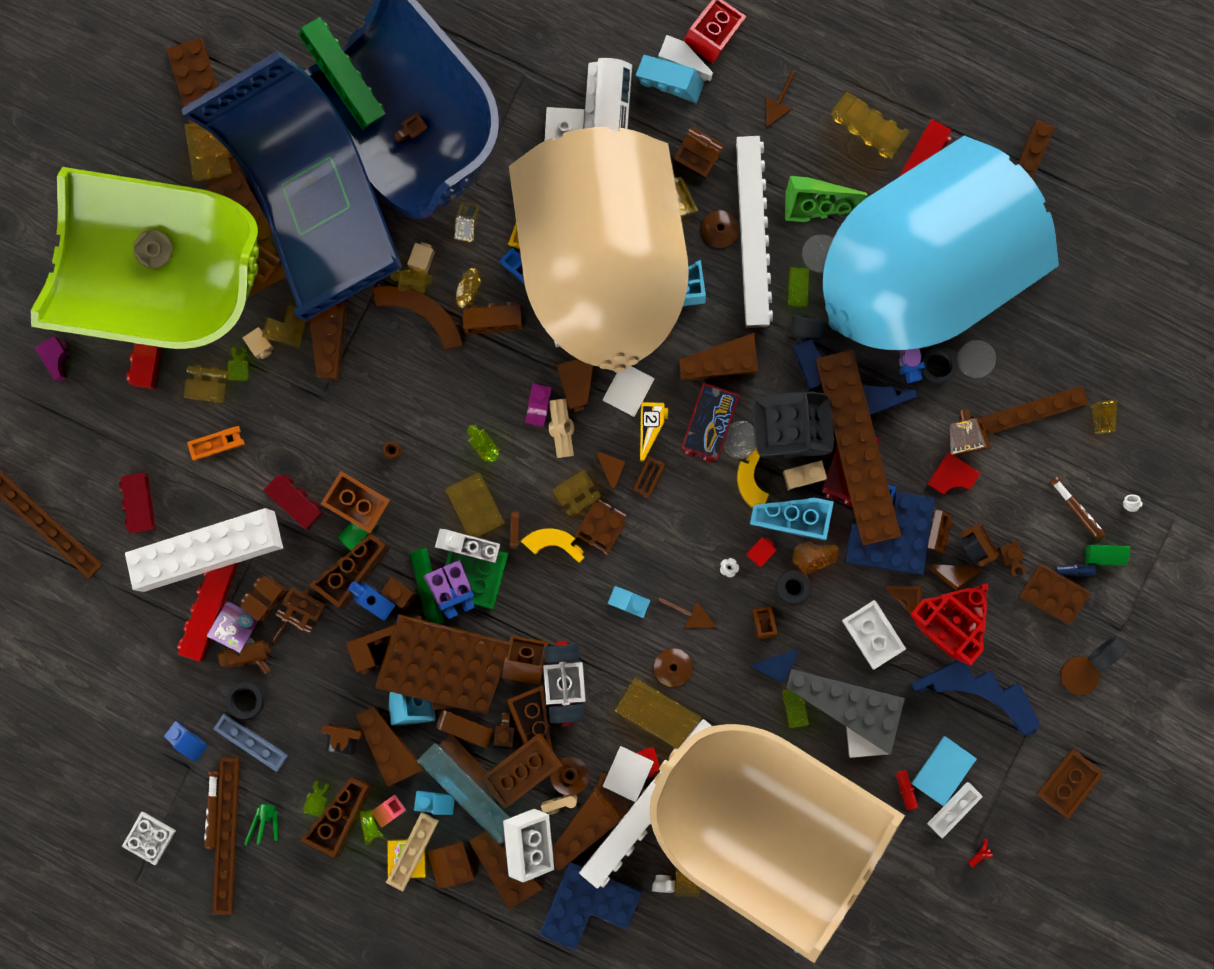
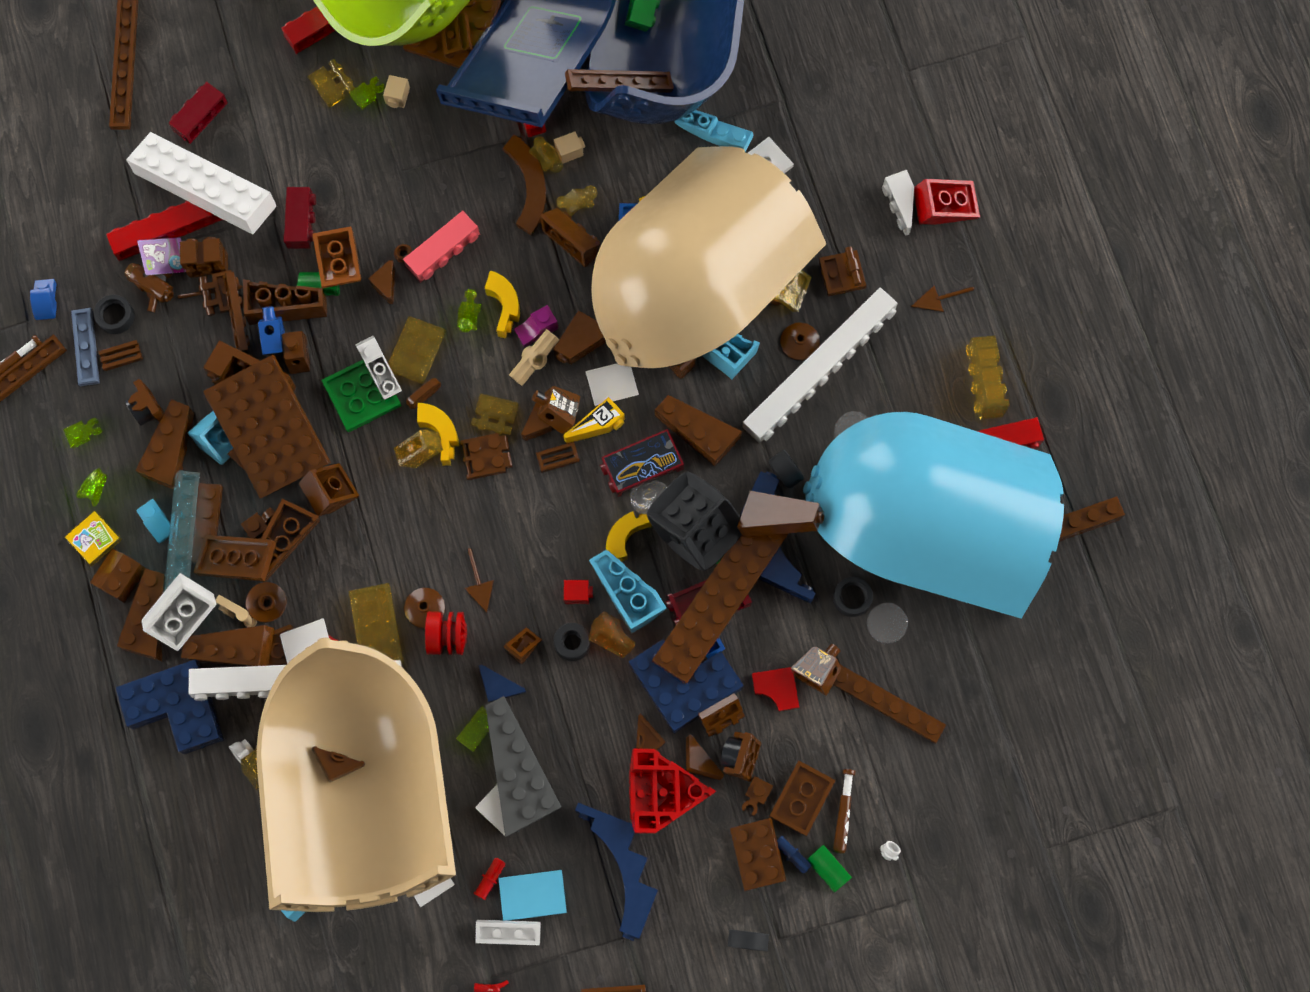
camera: 45 degrees right, 10 degrees down
orange plate [187,426,245,461] -> none
green plant [244,804,278,846] -> none
clear yellow plate [262,305,305,347] -> none
reddish brown wedge [300,777,374,858] -> none
reddish brown wedge [309,302,348,381] -> none
coral brick [371,795,406,828] -> none
tan tile [386,812,439,891] -> none
reddish brown plate [394,113,428,144] -> none
green tile [410,548,444,624] -> none
medium lavender hips [423,560,474,619] -> none
reddish brown beam [435,709,494,748] -> none
slope [454,202,480,243] -> none
brick [543,641,586,726] -> none
white brick [584,58,632,131] -> none
medium azure slope [608,586,650,618] -> none
medium azure wedge [636,55,704,103] -> none
white plate [720,558,739,577] -> none
tan brick [783,460,827,490] -> none
bright green wedge [785,176,867,222] -> none
clear neon green plate [788,267,809,307] -> none
white plate [842,600,906,670] -> none
hips [899,348,925,384] -> none
reddish brown tile [1060,656,1100,695] -> none
clear yellow slope [1091,399,1118,434] -> none
none -> reddish brown tile [98,340,143,371]
none -> reddish brown plate [223,272,250,352]
none -> reddish brown tile [312,746,365,783]
none -> reddish brown slope [368,260,395,304]
none -> clear yellow brick [394,429,443,468]
none -> coral brick [403,211,480,283]
none -> red wheel [425,611,467,655]
none -> yellow arch [485,271,520,338]
none -> reddish brown torso [532,386,581,434]
none -> reddish brown plate [565,69,674,93]
none -> medium azure slope [675,110,754,152]
none -> slope [737,491,825,537]
none -> reddish brown plate [769,760,836,837]

